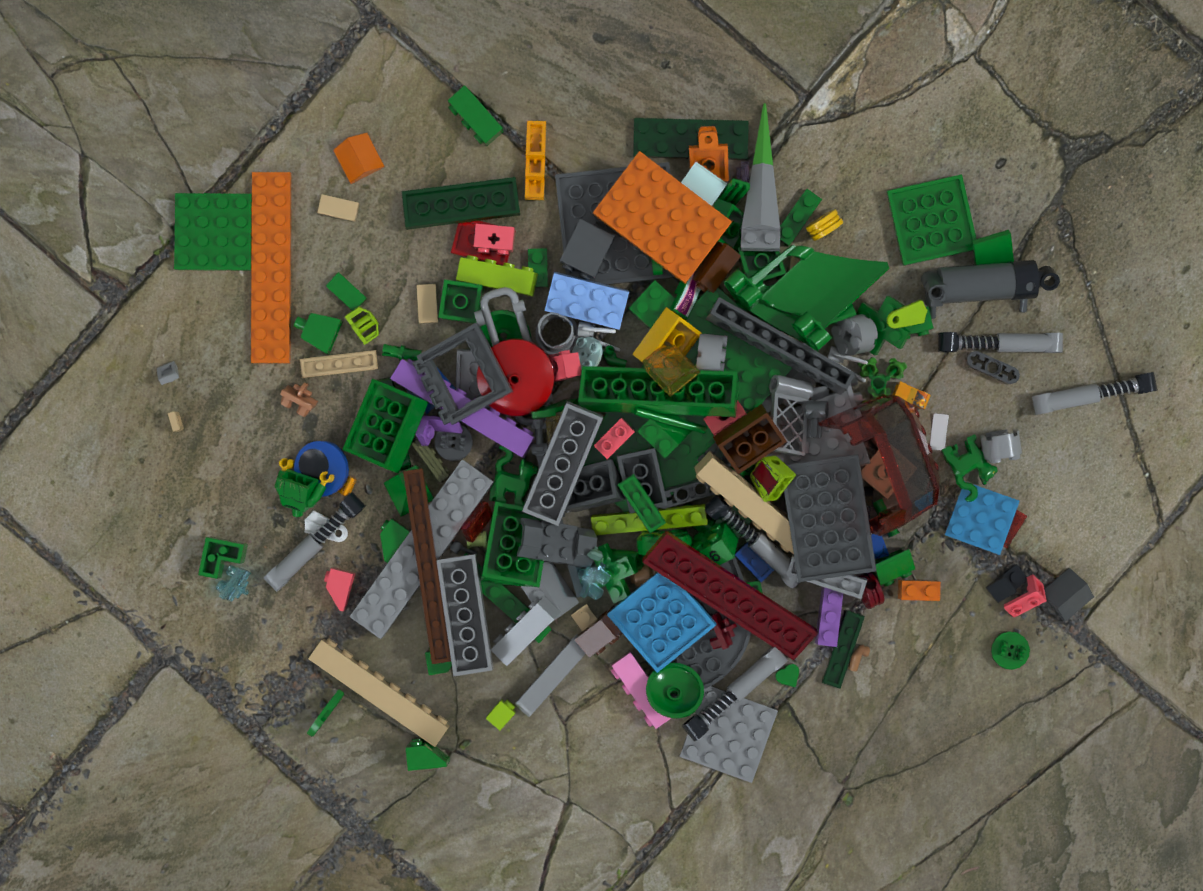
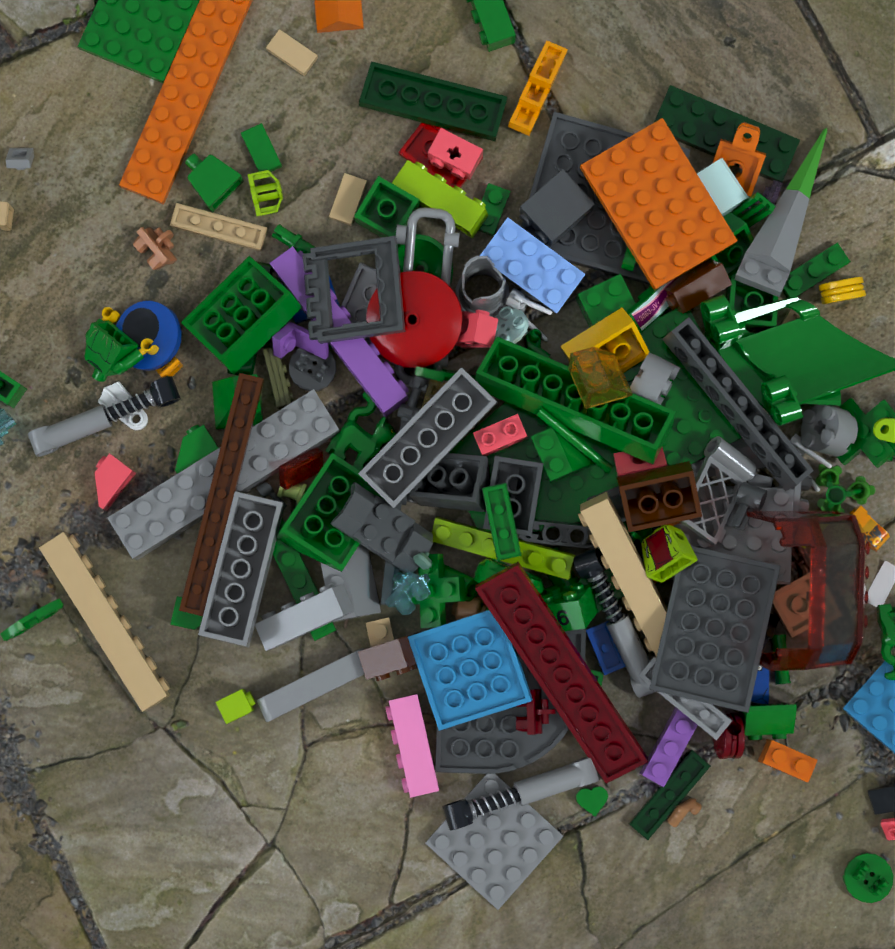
camera: 25 degrees right, 5 degrees down
green slope [406,738,450,771] -> none
green dish [646,663,704,719] -> none

